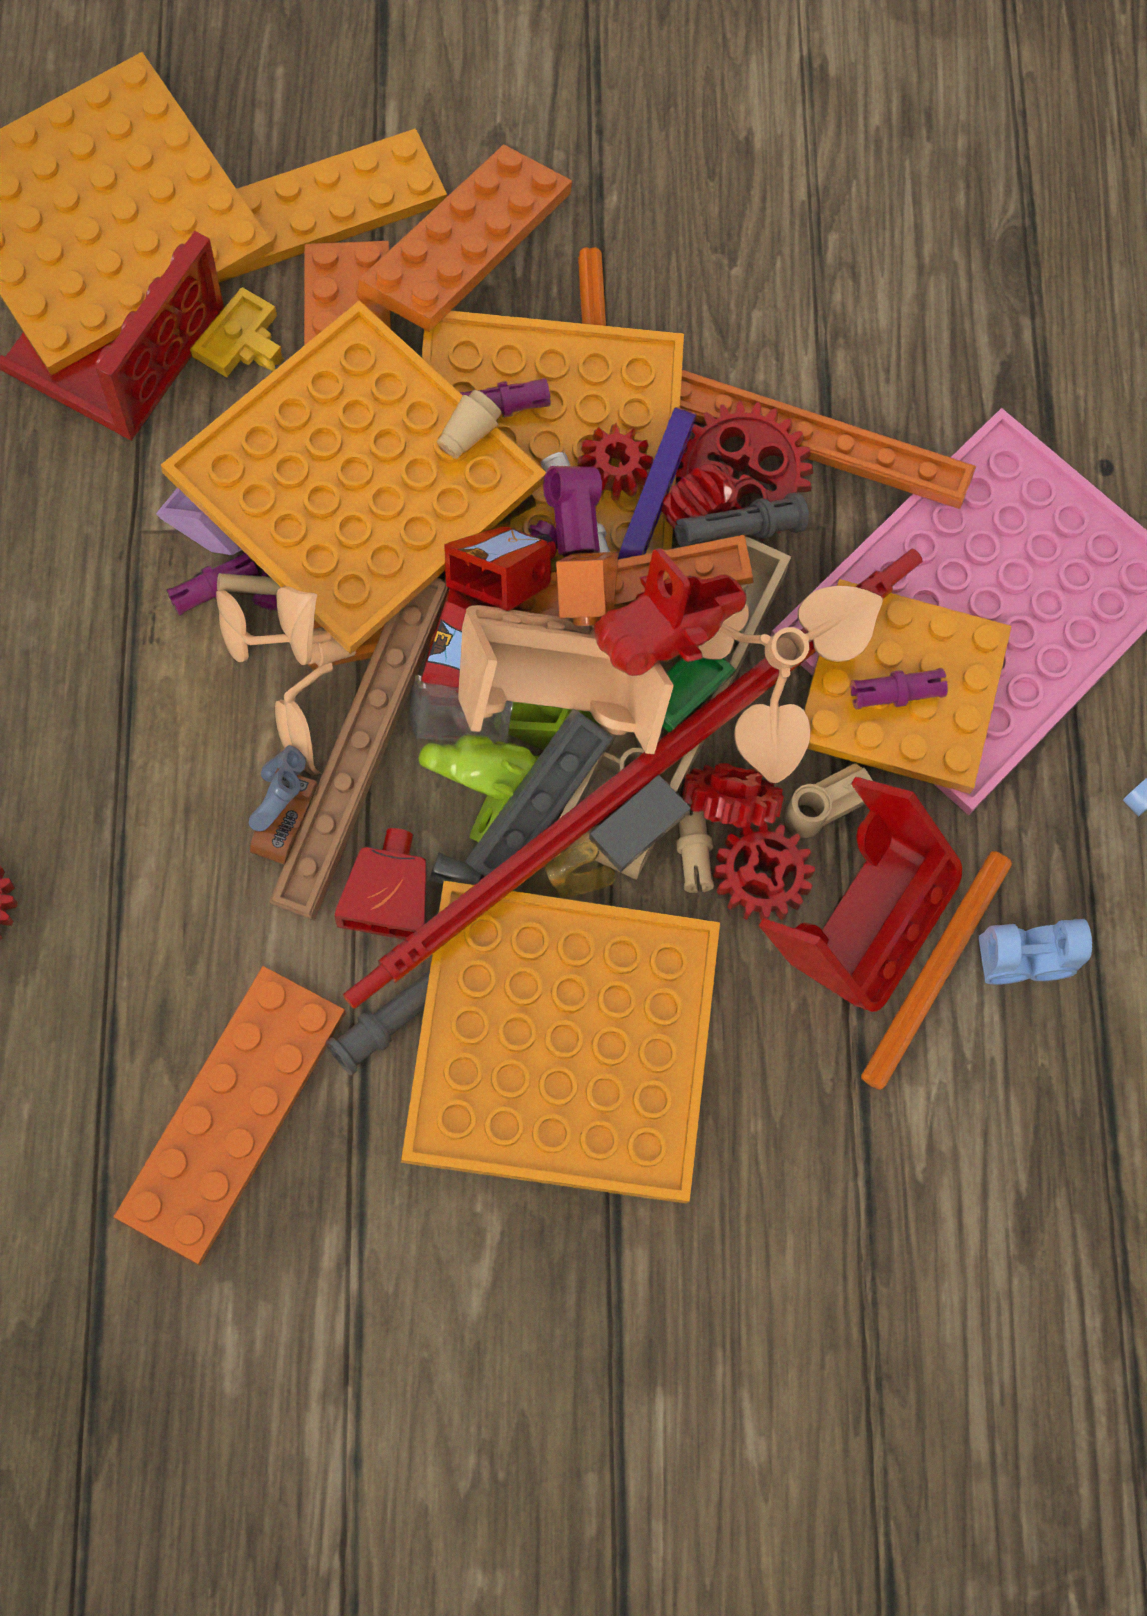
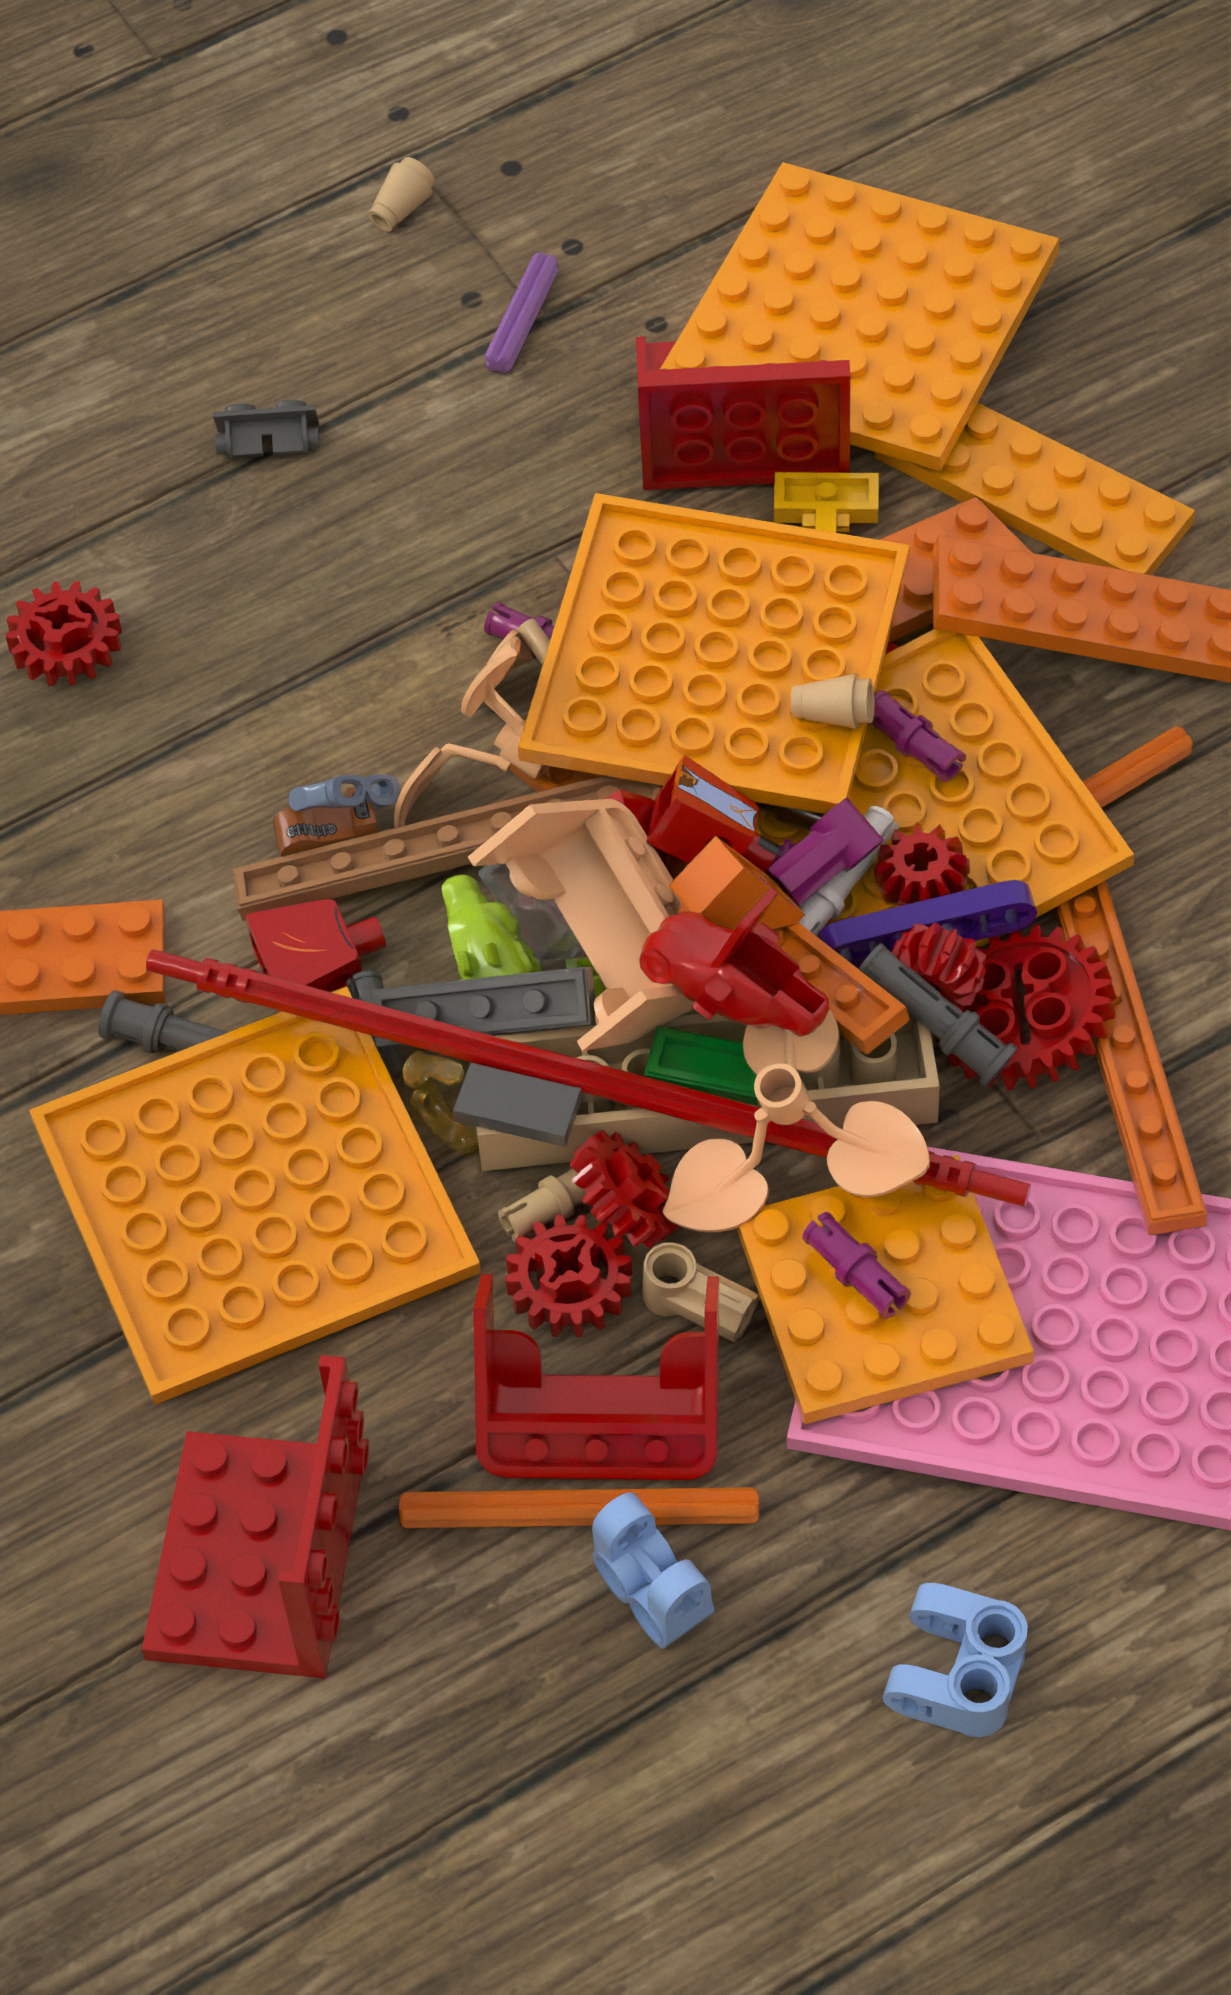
camera: 70 degrees right, 15 degrees down
none -> red bracket [142,1355,369,1679]

